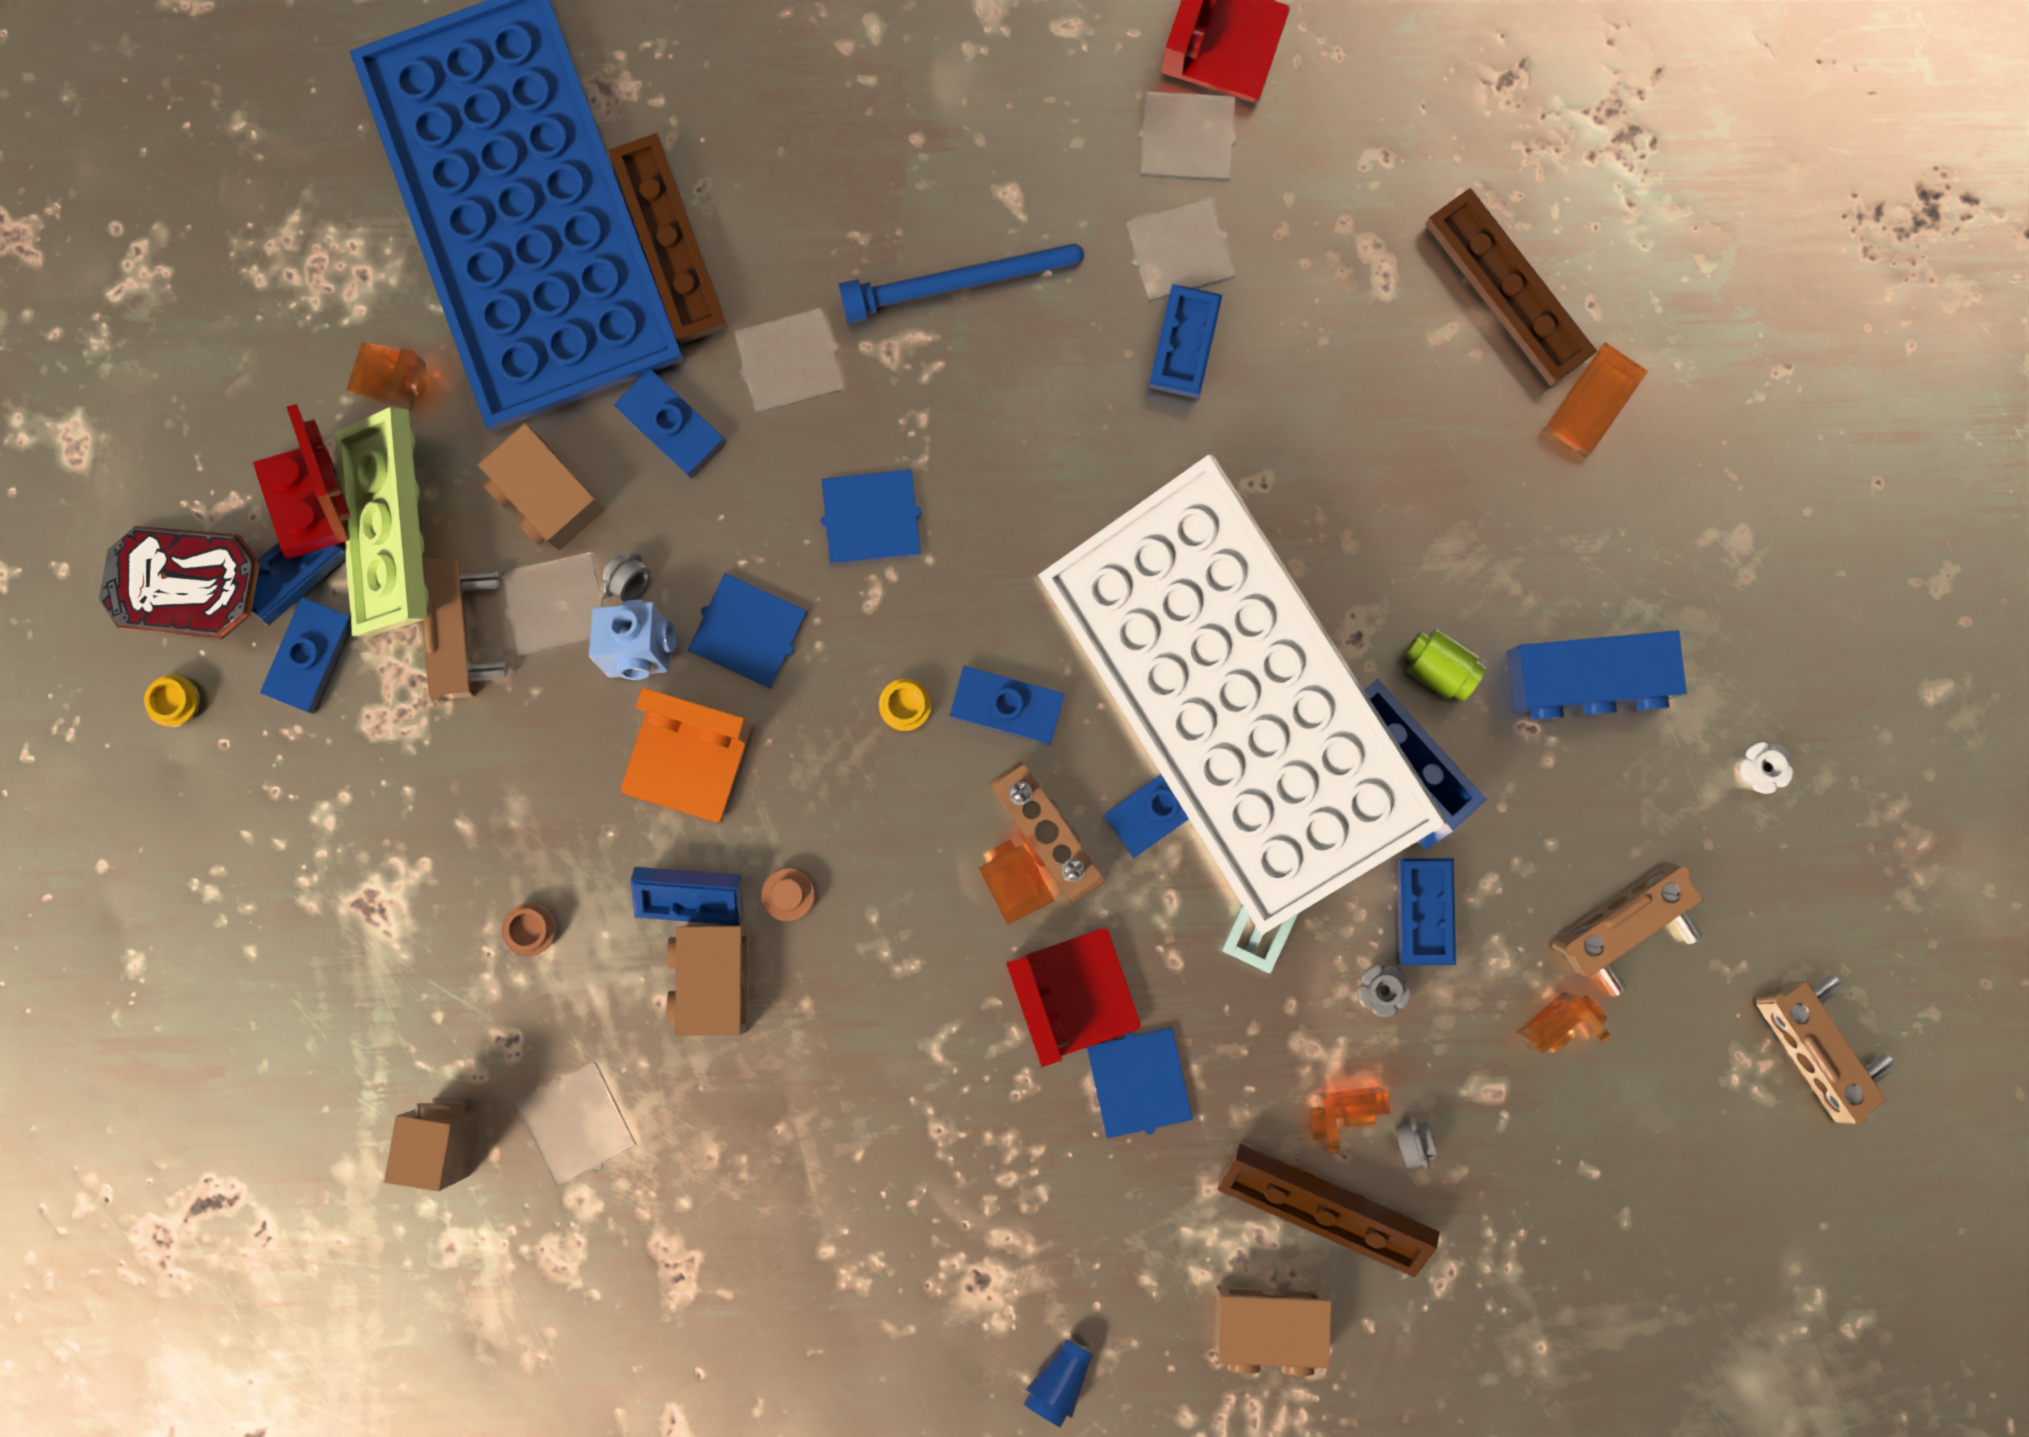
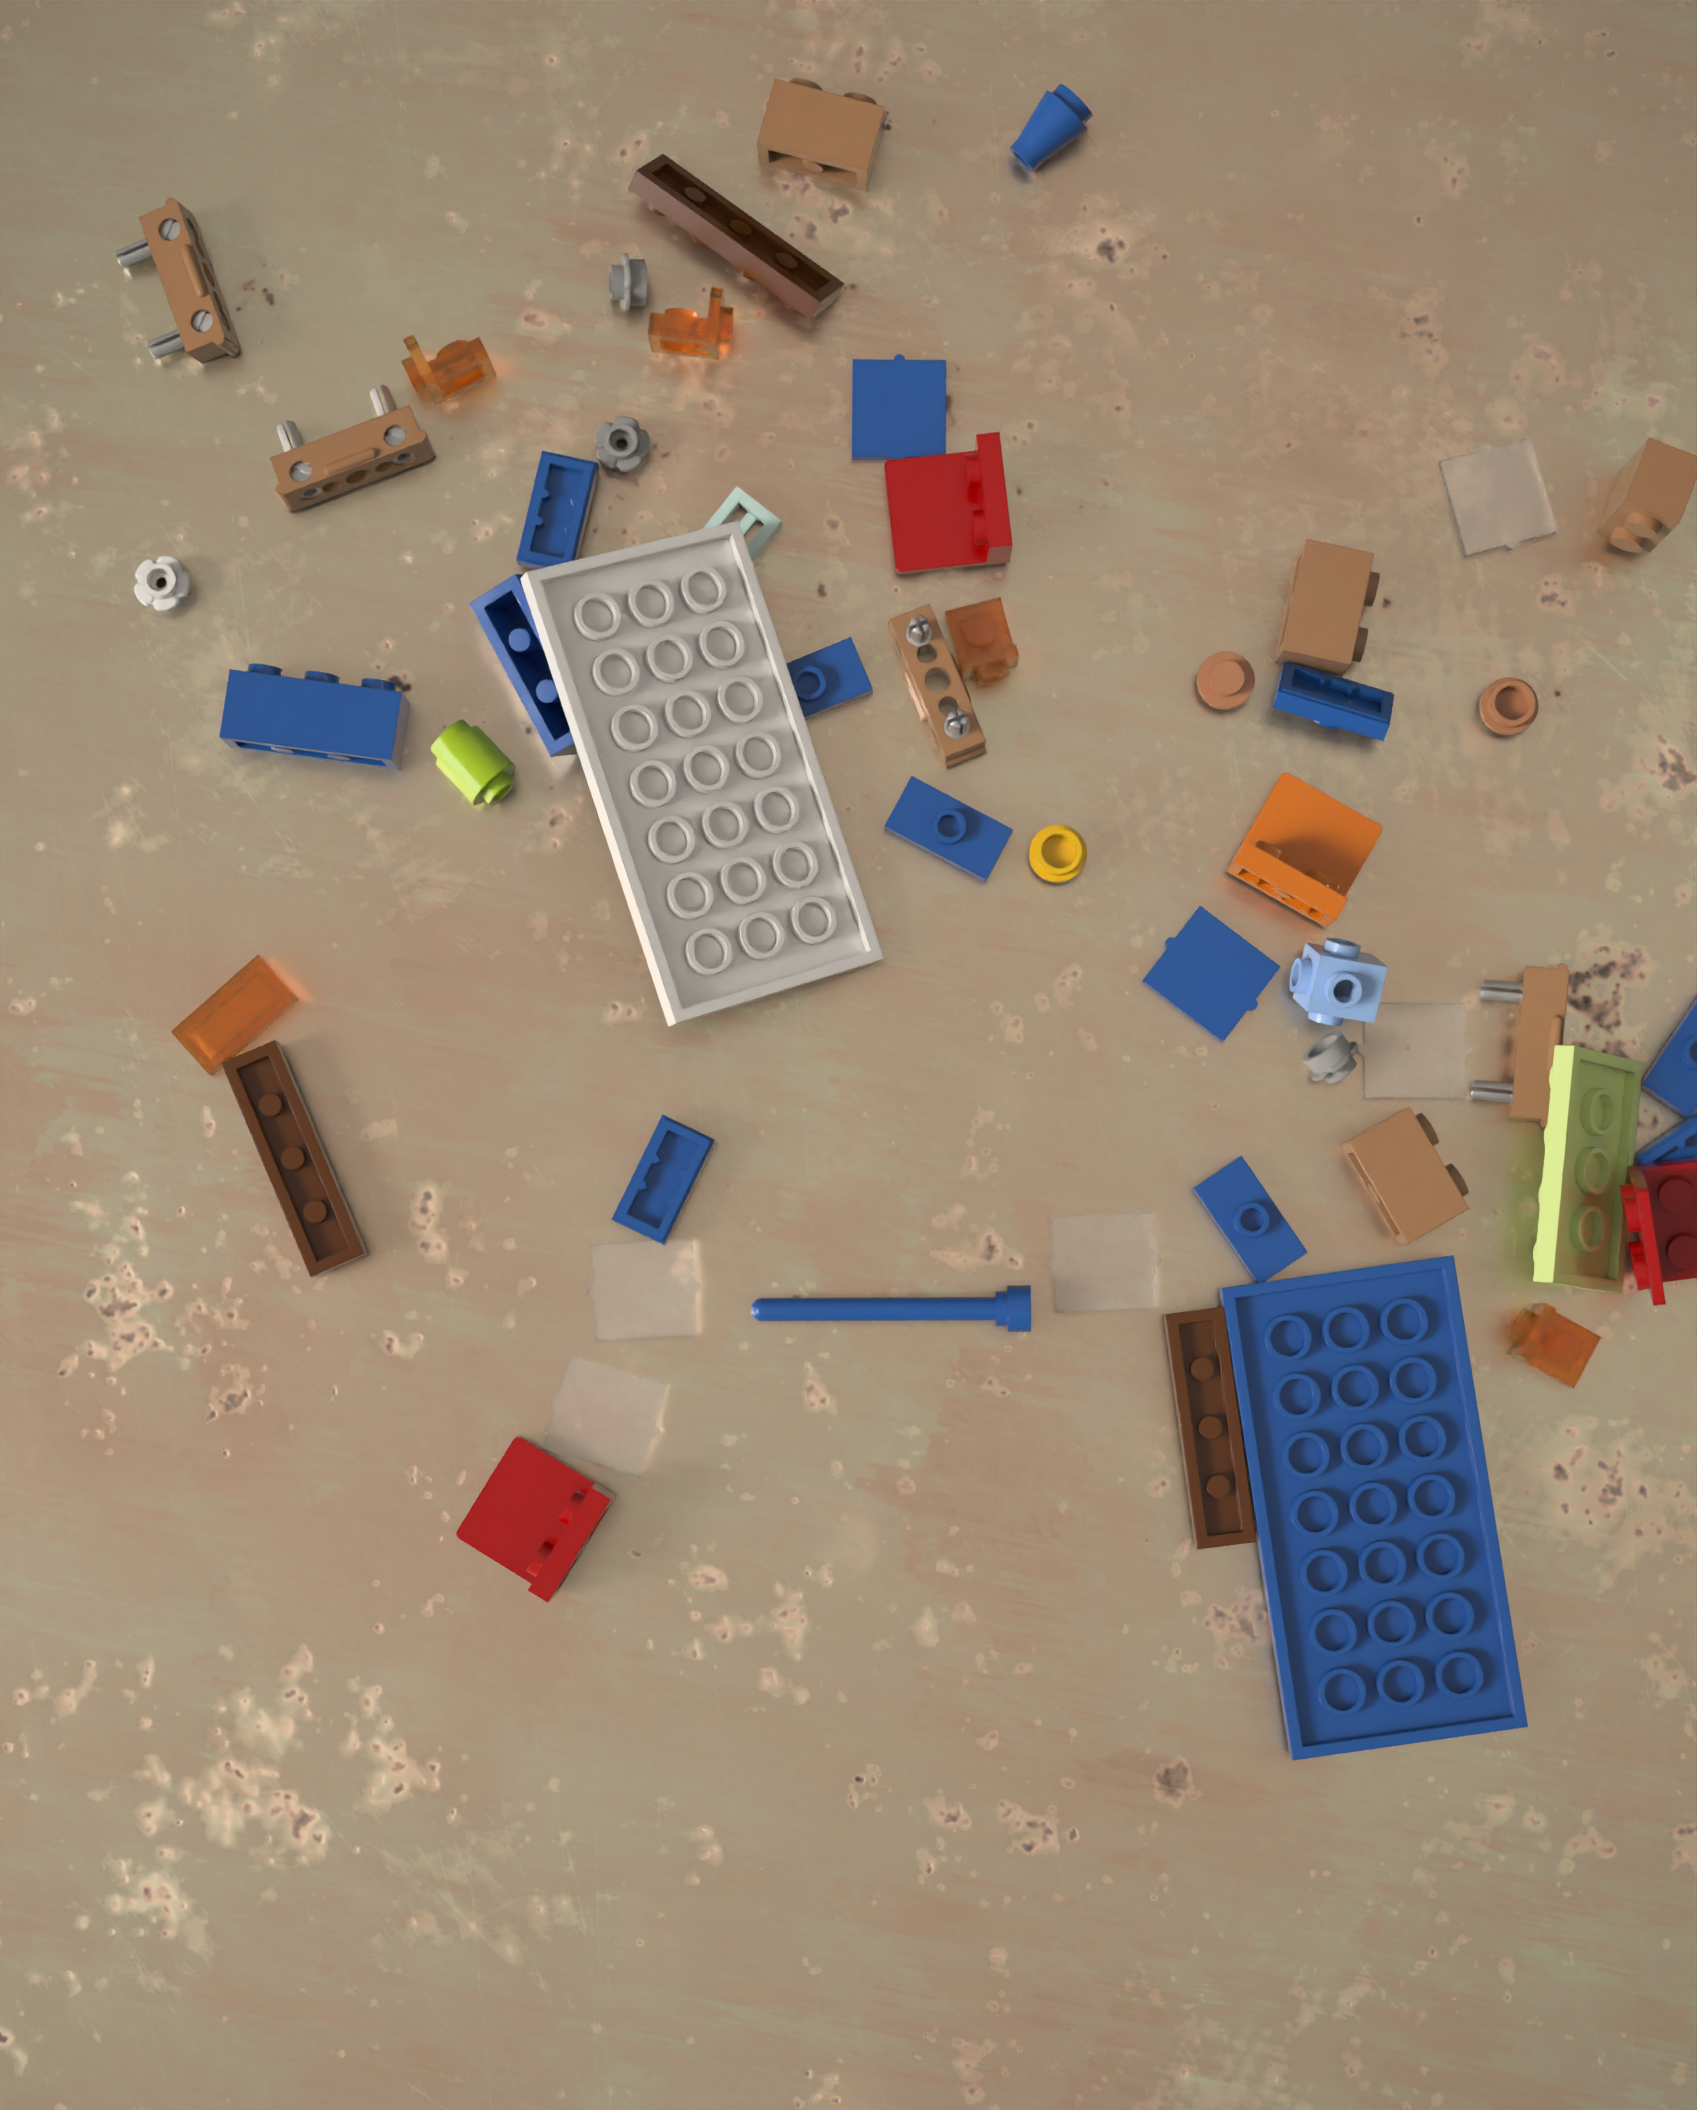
camera: 170 degrees left, 0 degrees up
blue piece [821,469,922,565] -> none

